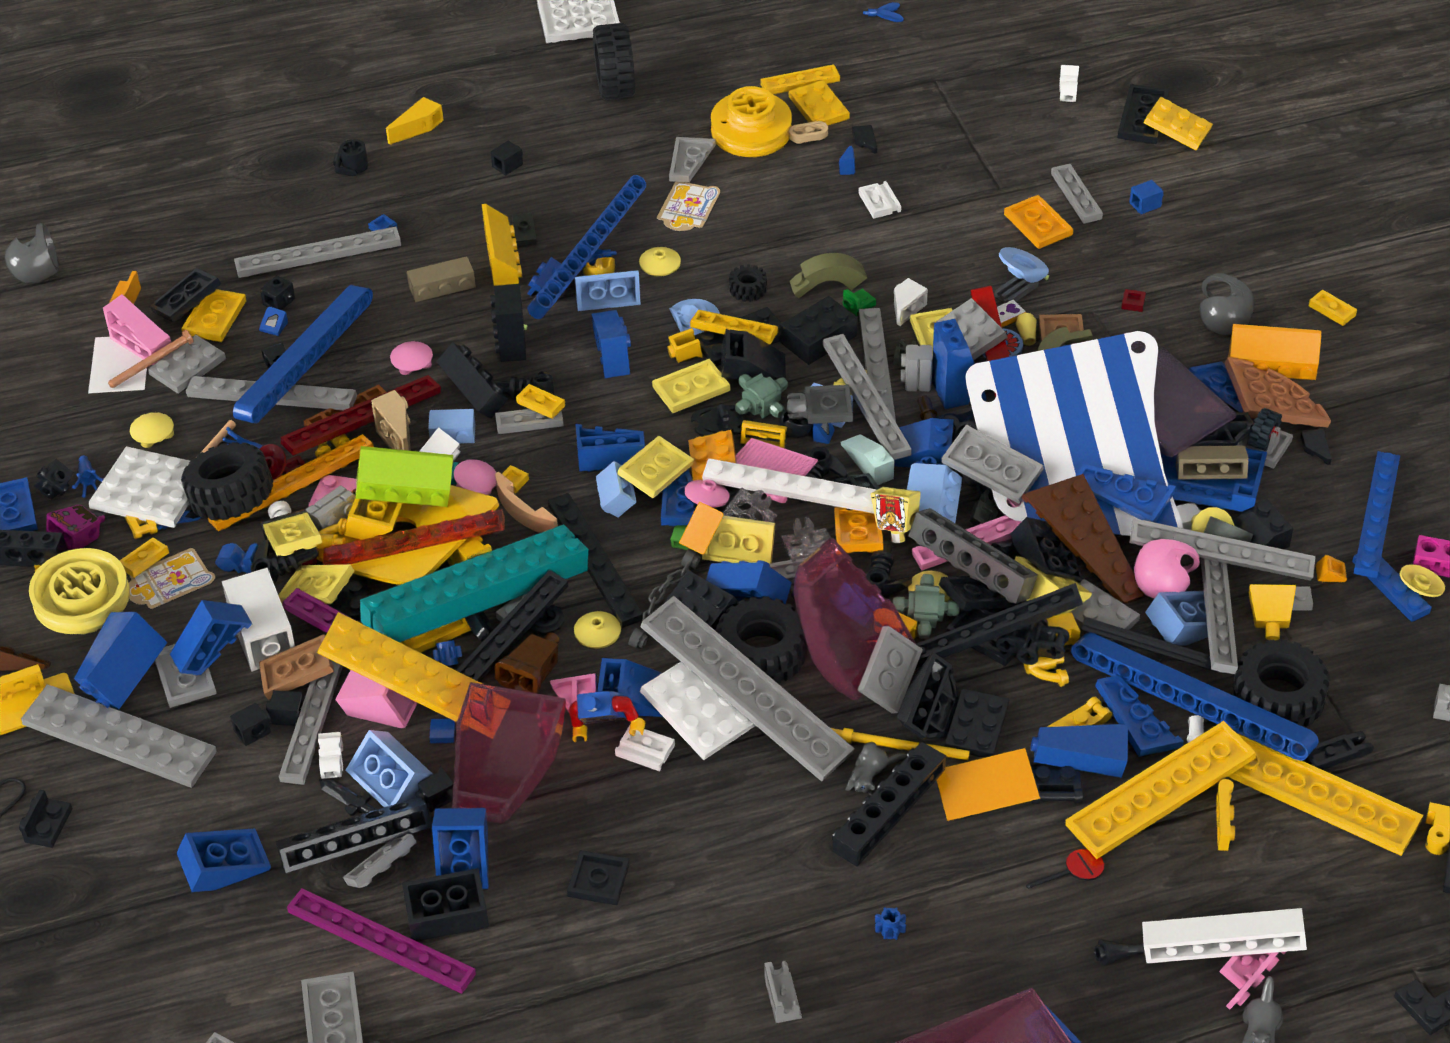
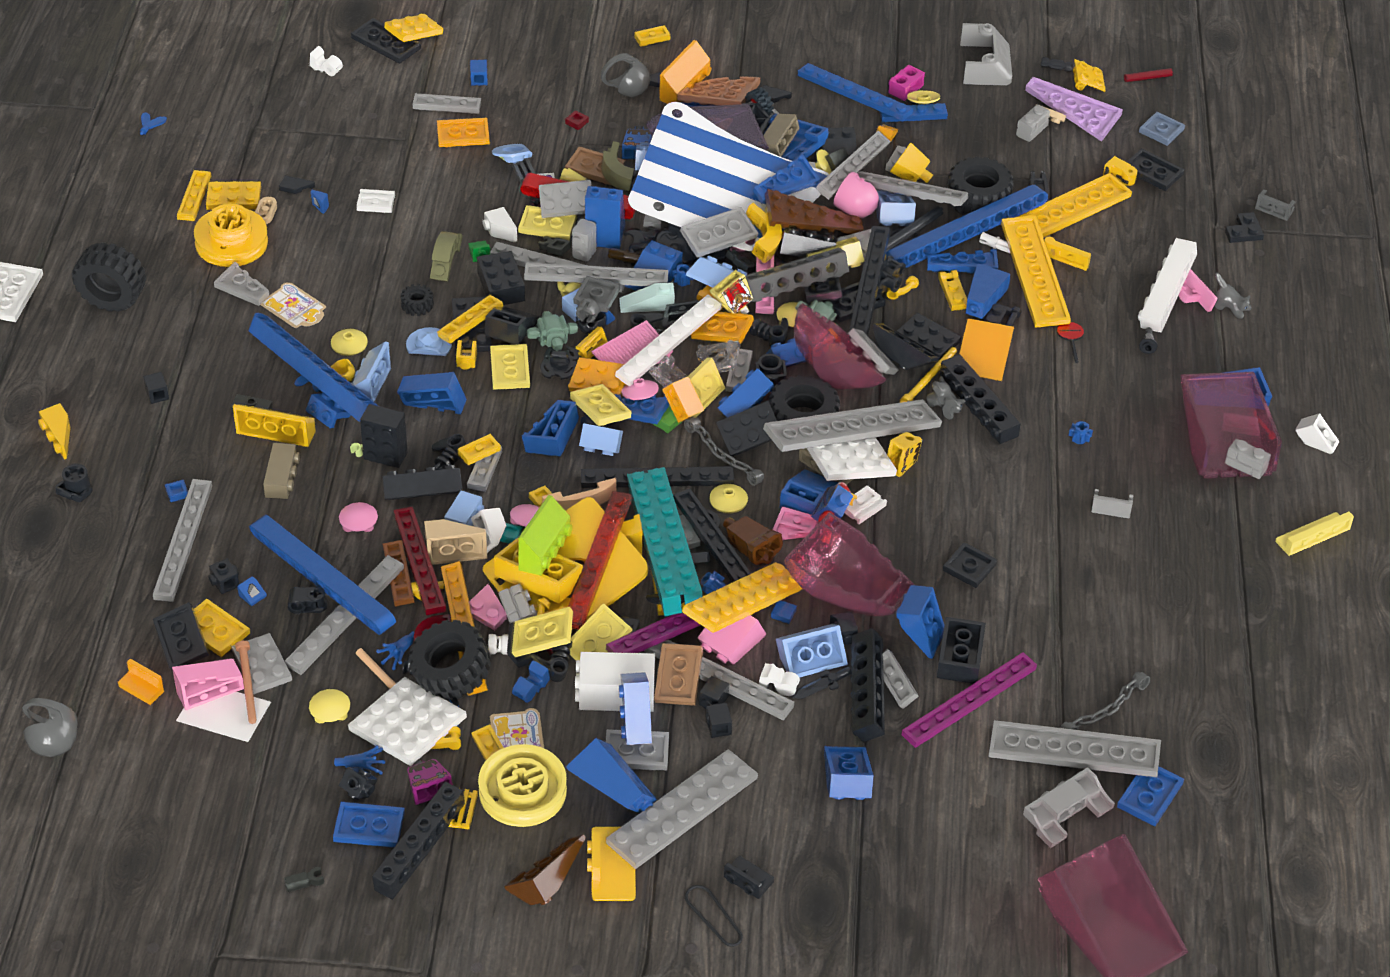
camera: 70 degrees left, 0 degrees up
none -> yellow arch [746,203,782,264]
none -> yellow torso [887,432,923,477]

